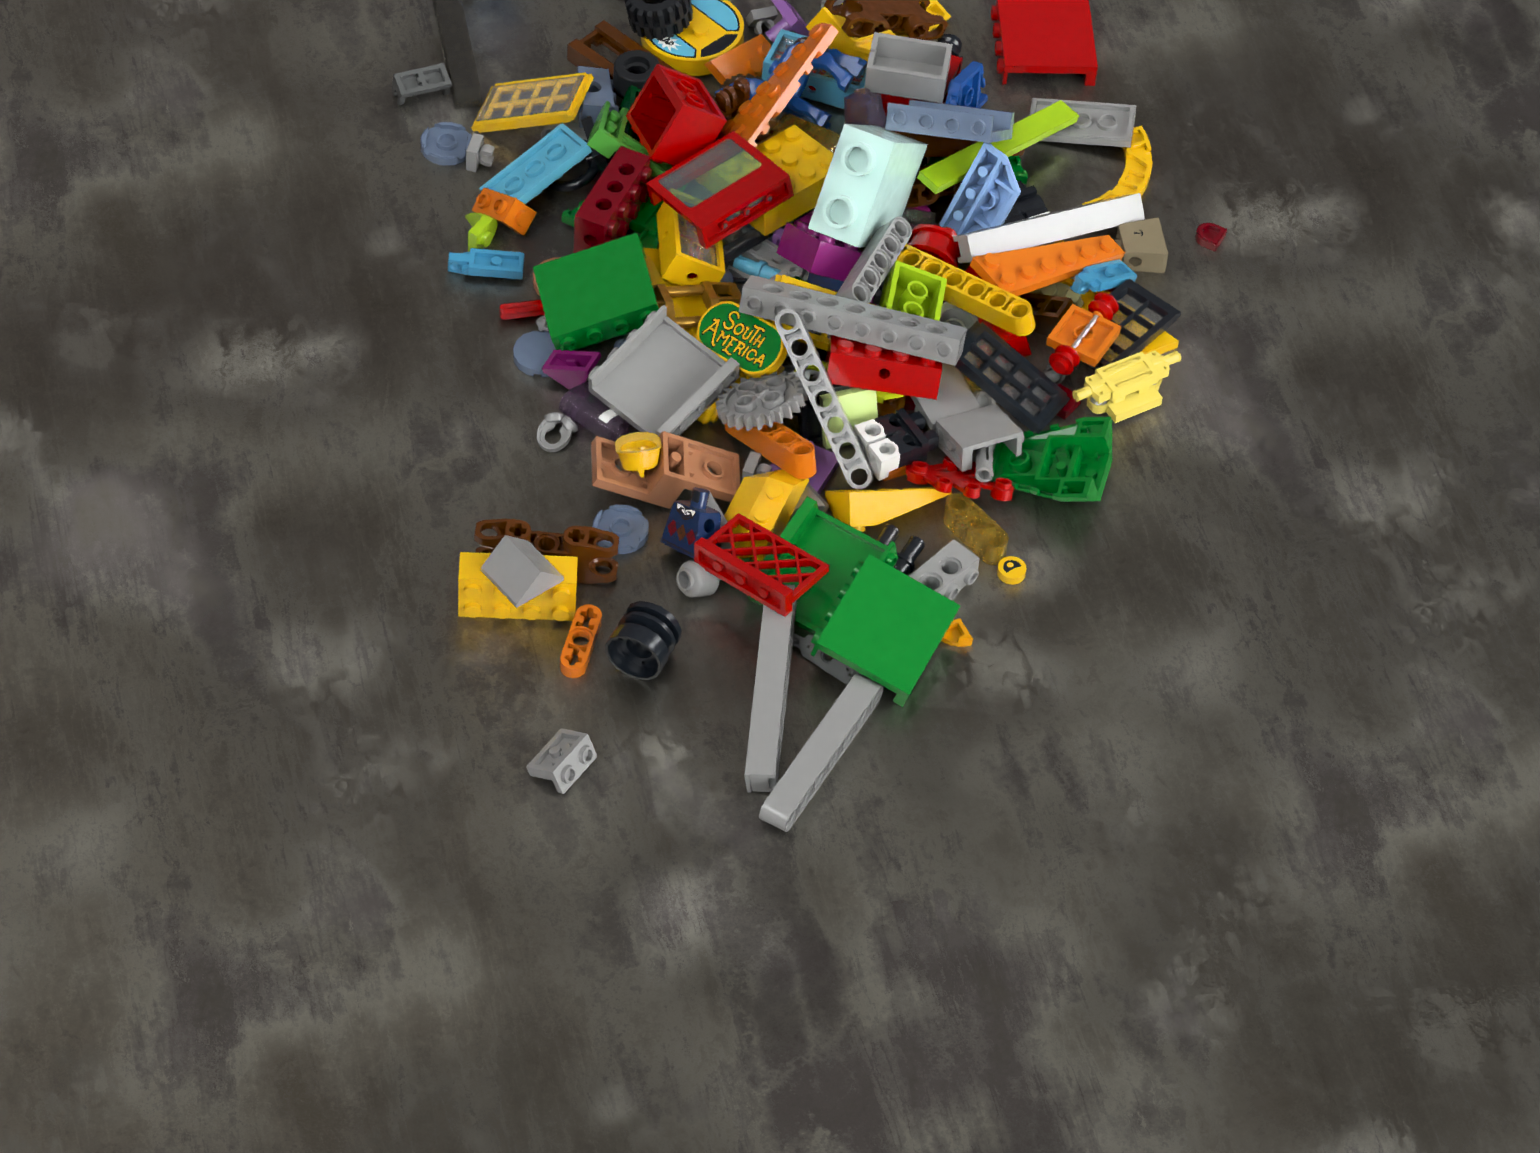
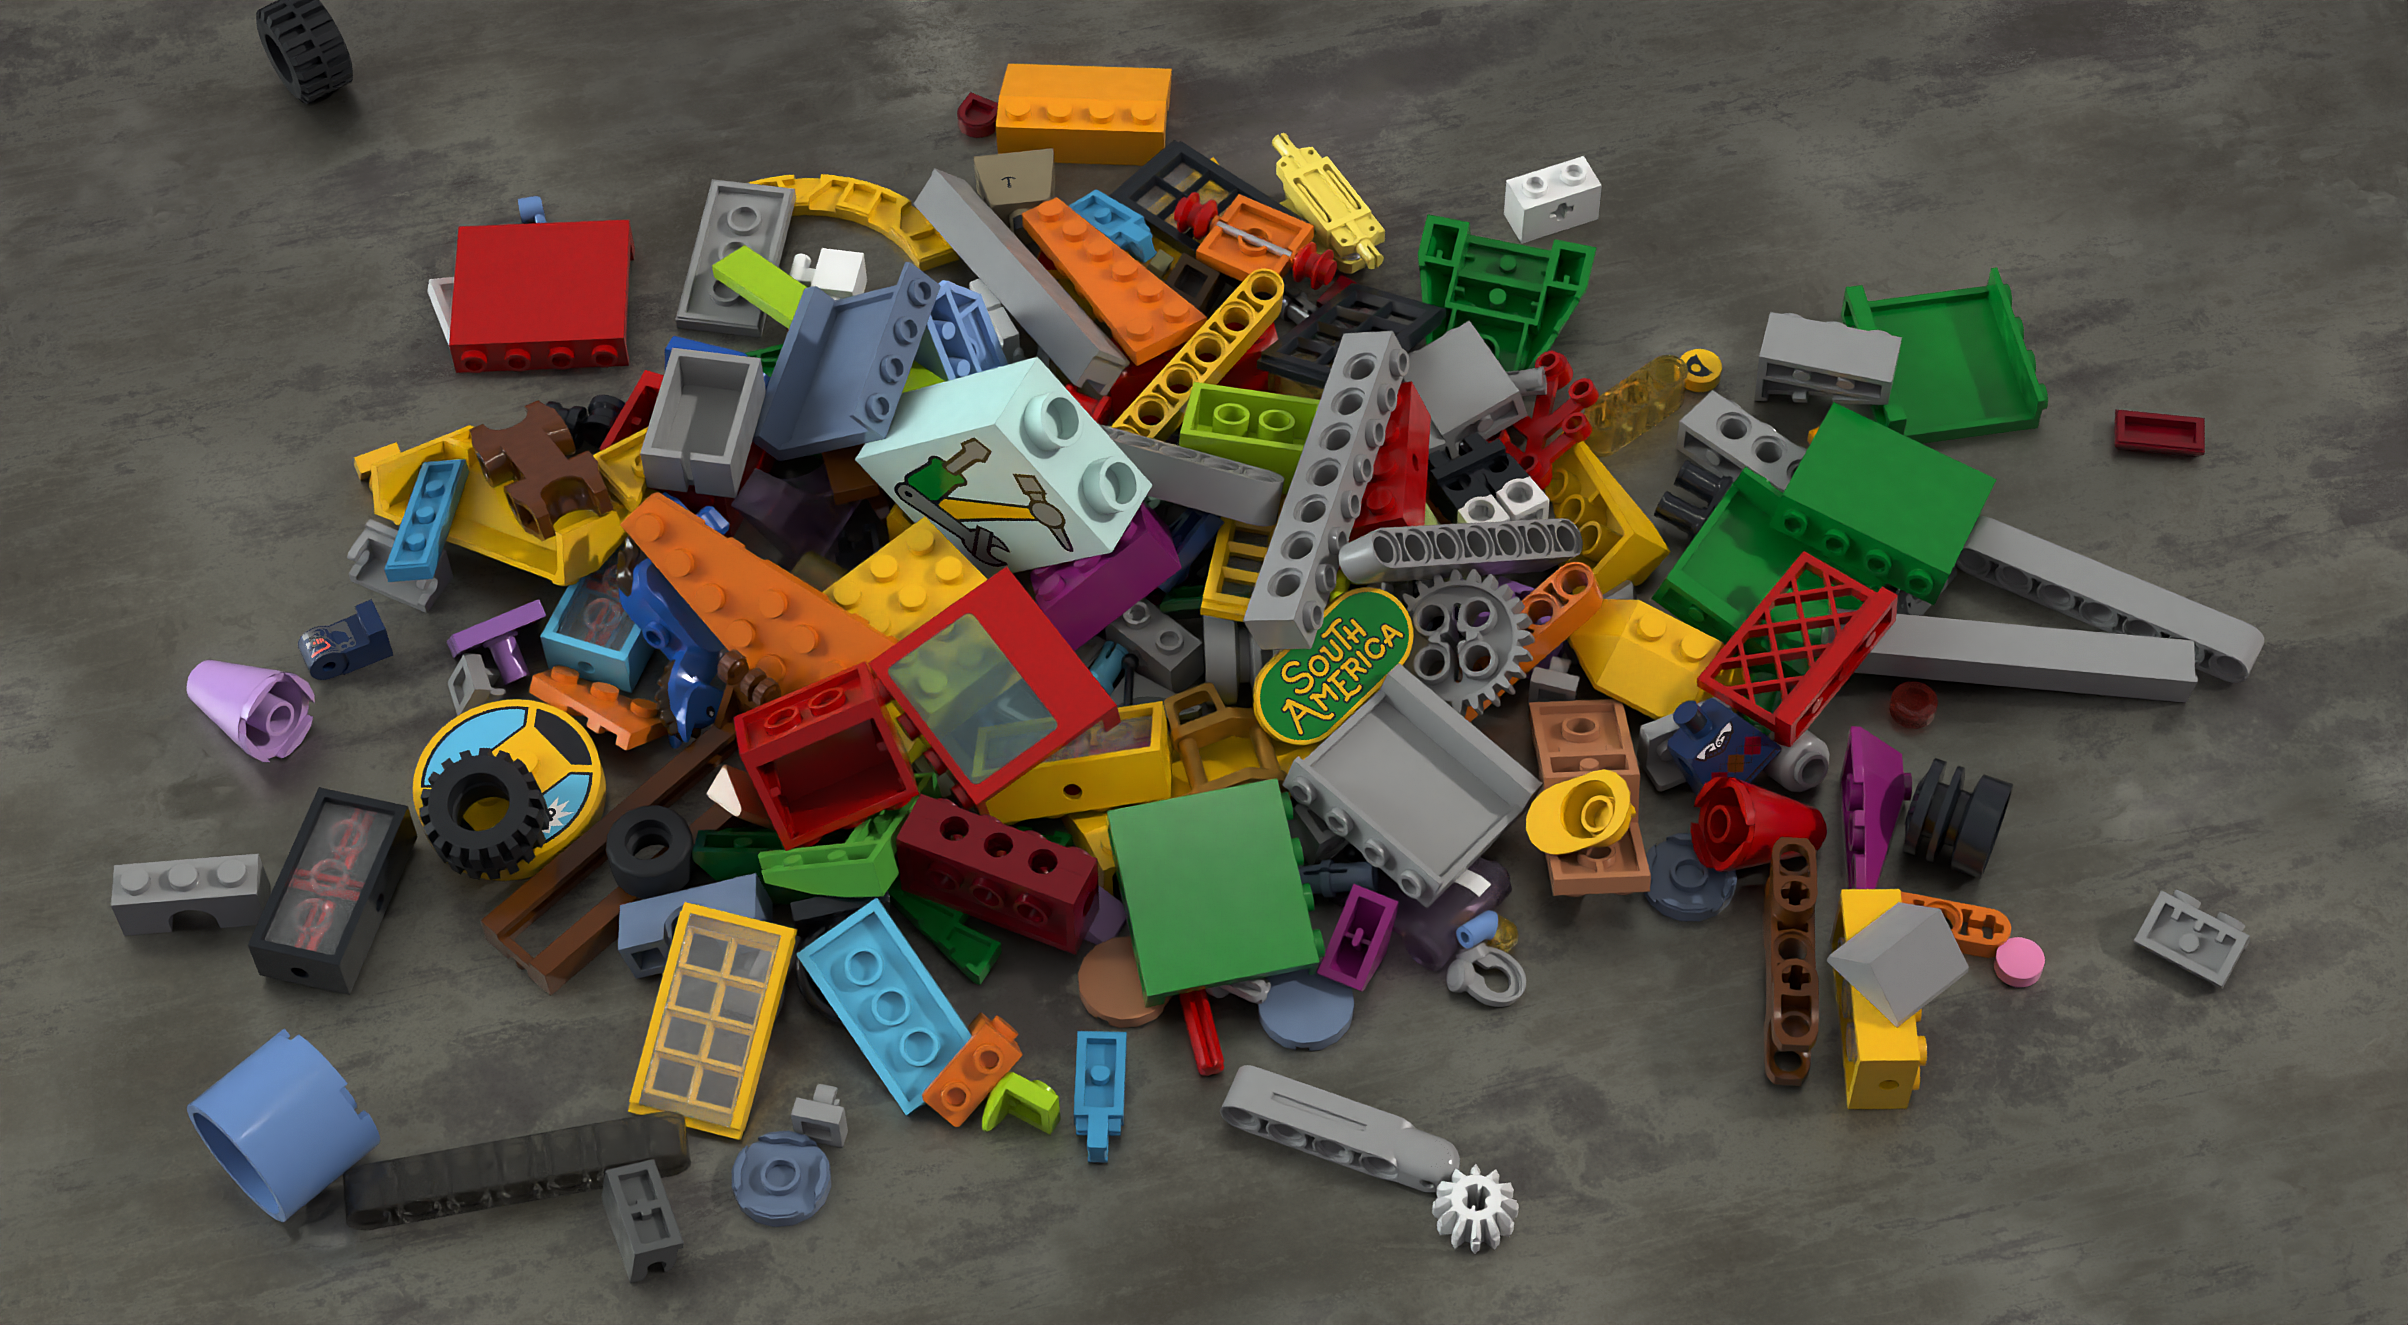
camera: 85 degrees left, 5 degrees up
none -> medium blue hand [518,196,547,224]
none -> white brick [789,248,867,300]
none -> light orange piece [996,64,1172,166]
none -> light grey piece [1220,1065,1460,1192]
none -> white gear [1432,1164,1519,1254]
none -> medium blue arm [1456,910,1519,953]
none -> white brick [1504,156,1602,244]
none -> red cone [1690,777,1827,872]
none -> light grey wedge [1754,312,1902,405]
none -> magenta wedge [1840,726,1912,889]
none -> green panel [1841,267,2048,444]
none -> clear red tile [1889,682,1938,729]
none -> bright pink tile [1994,937,2045,987]
none -> dark red tile [2115,409,2205,457]

